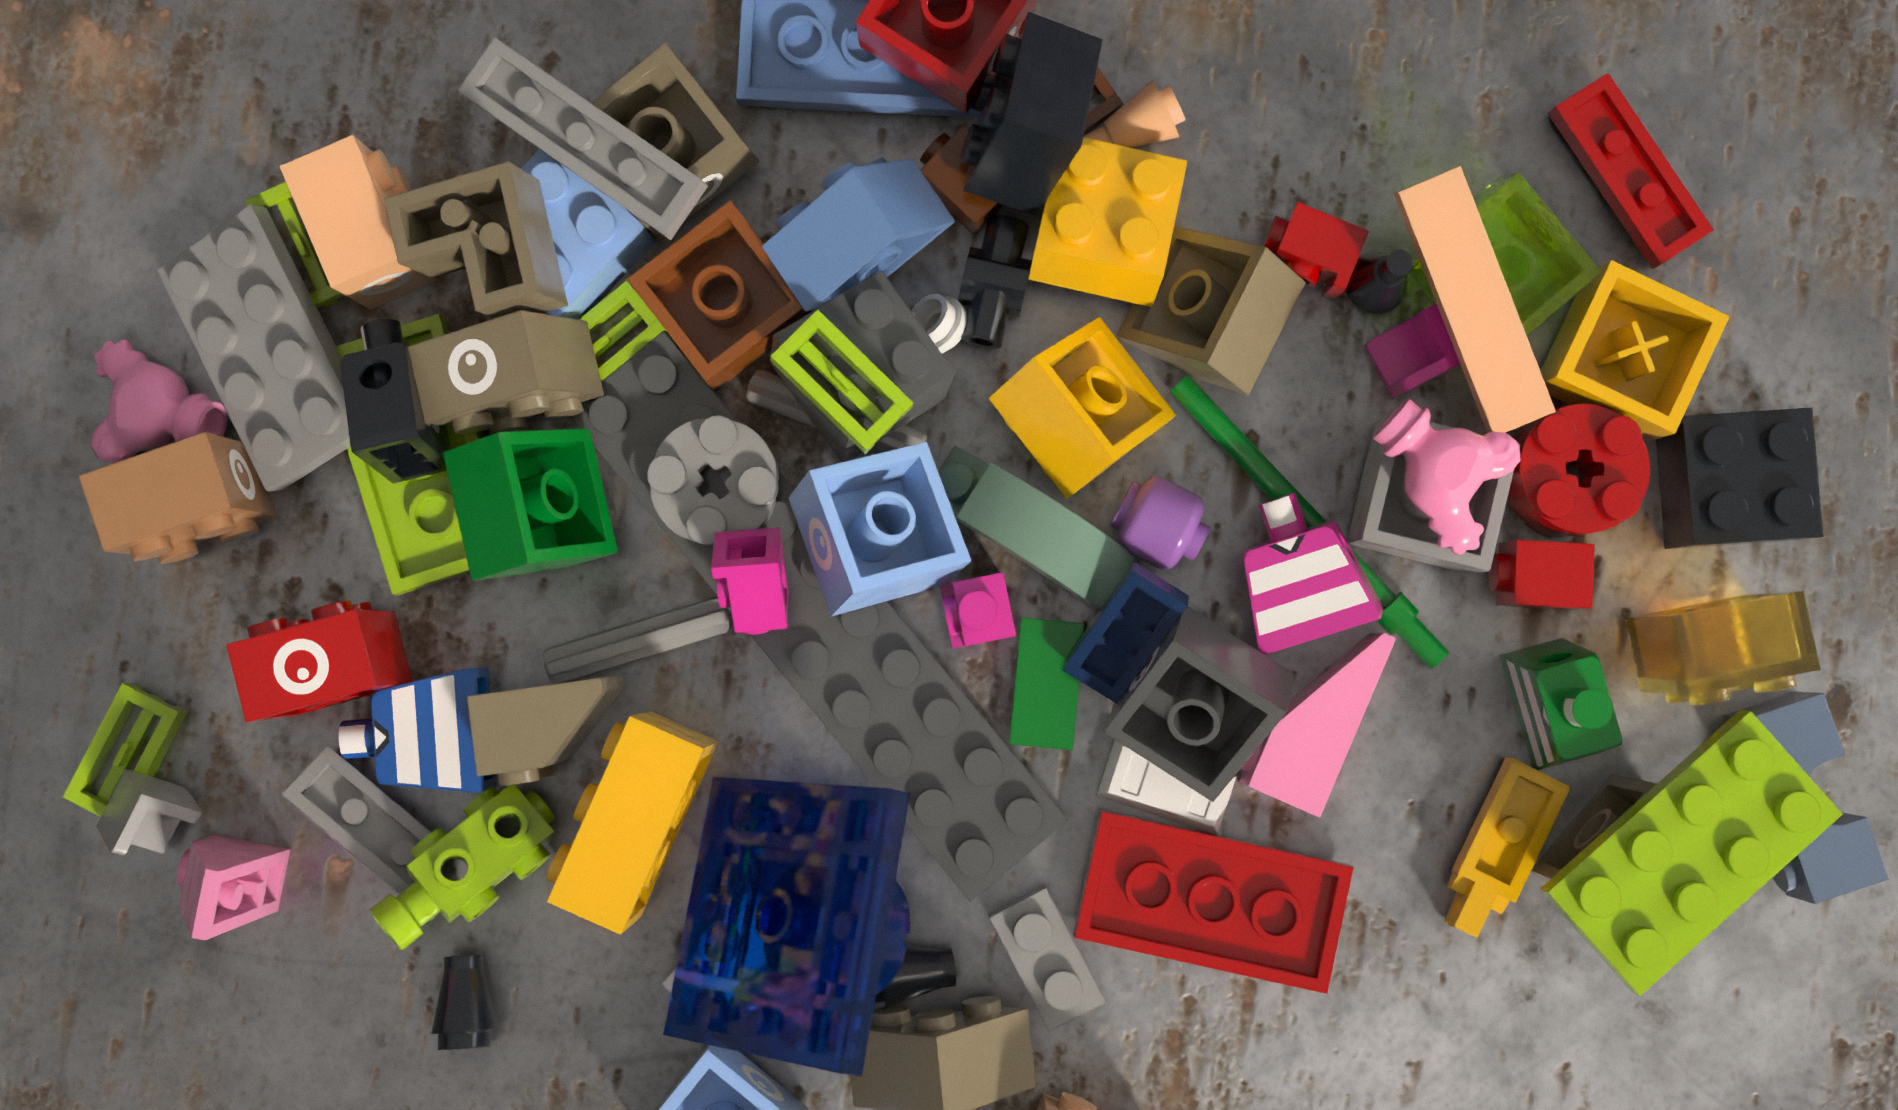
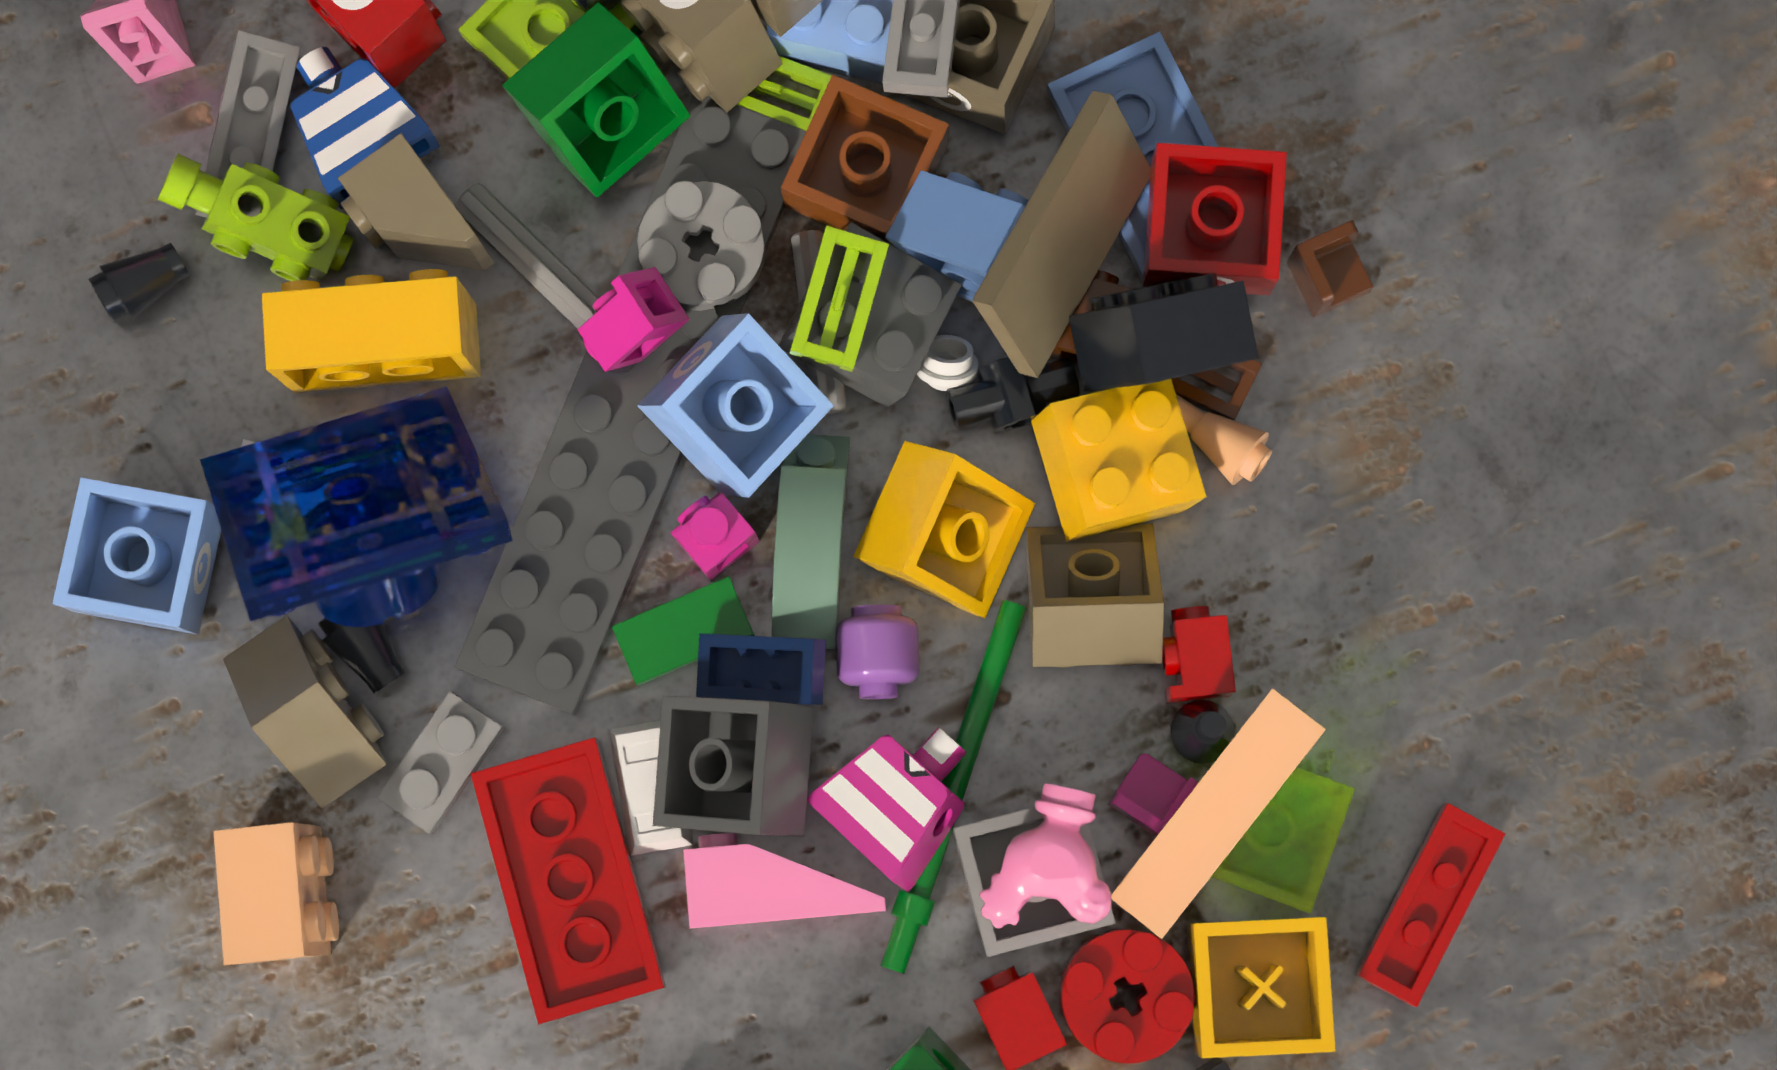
camera: 65 degrees right, 5 degrees down
none -> dark tan tile [972,91,1151,378]

